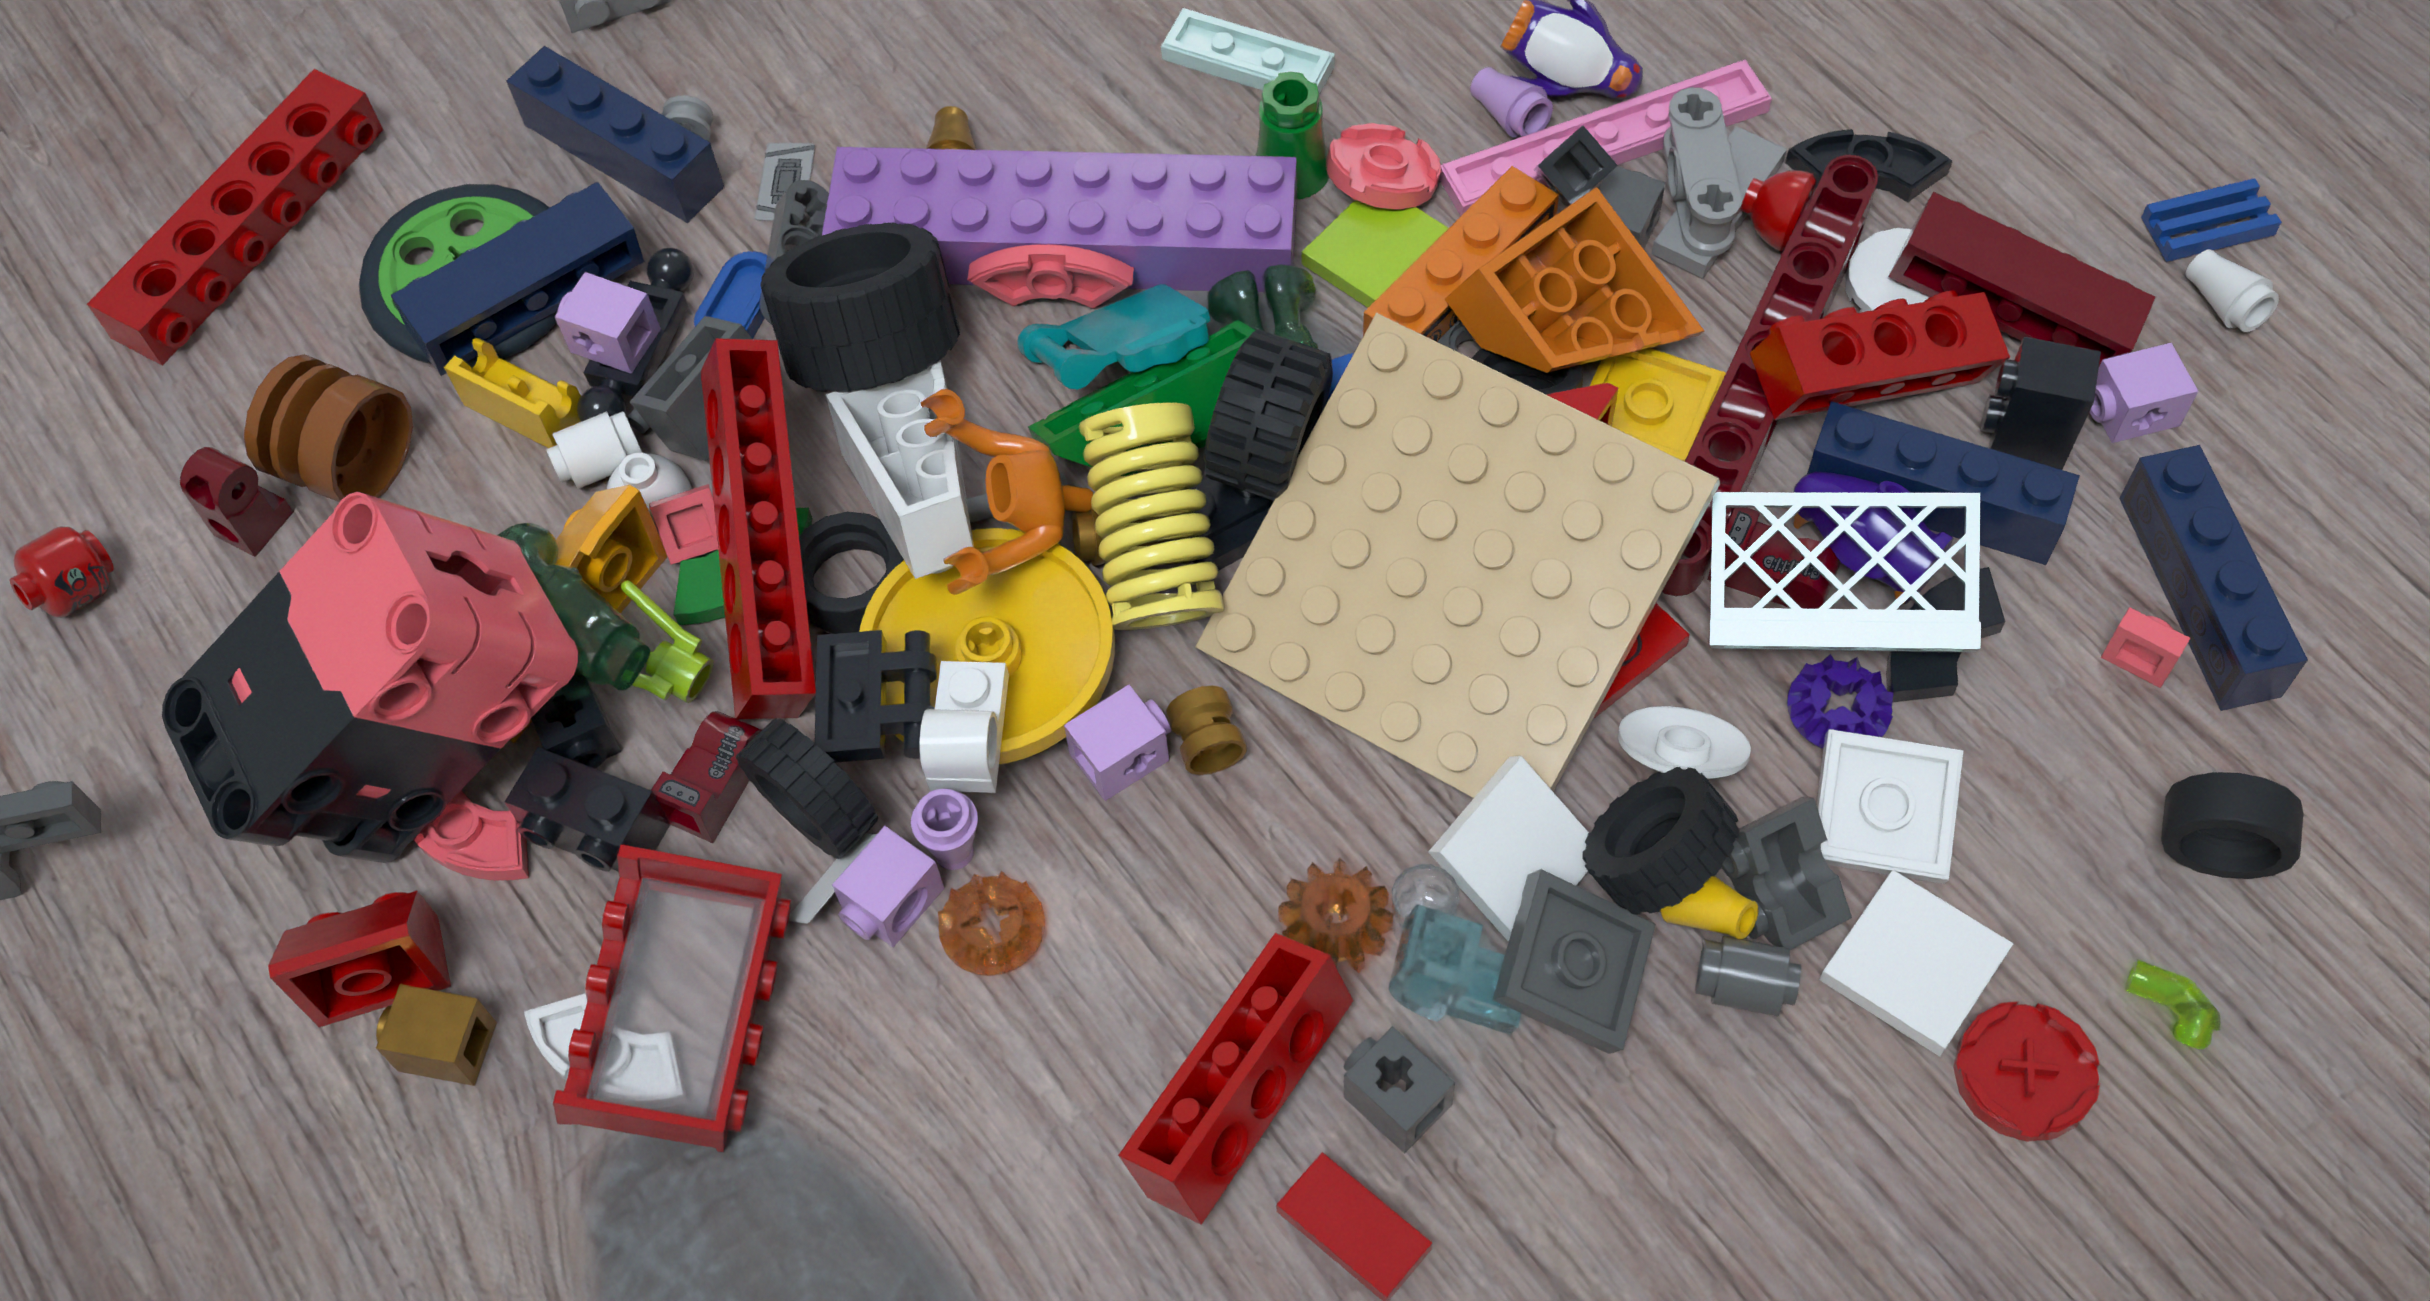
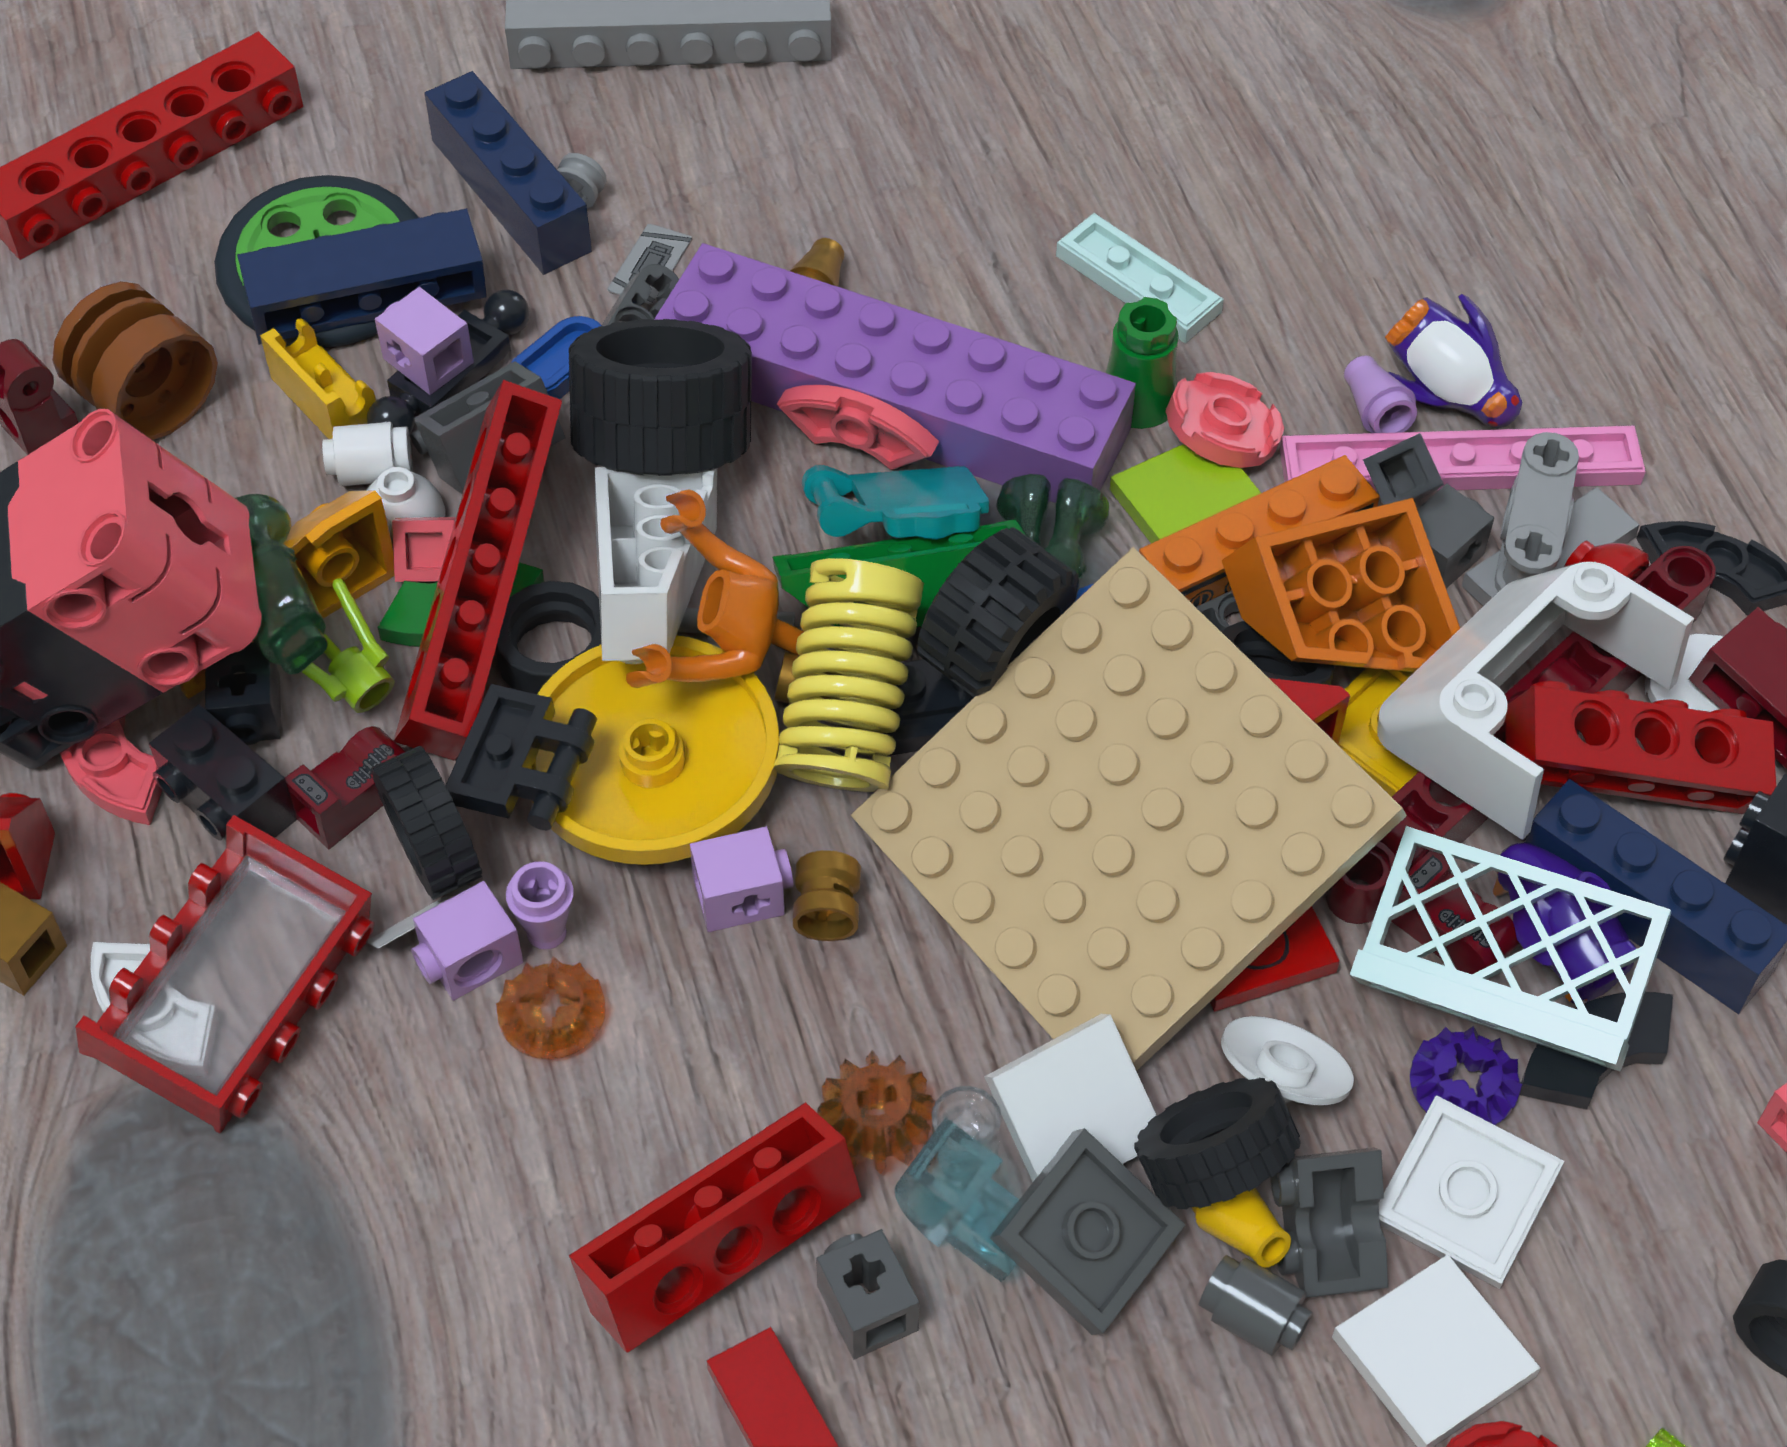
camera: 15 degrees right, 5 degrees down
white plate [920,661,1009,793] -> none
none -> white windscreen [1377,562,1694,840]

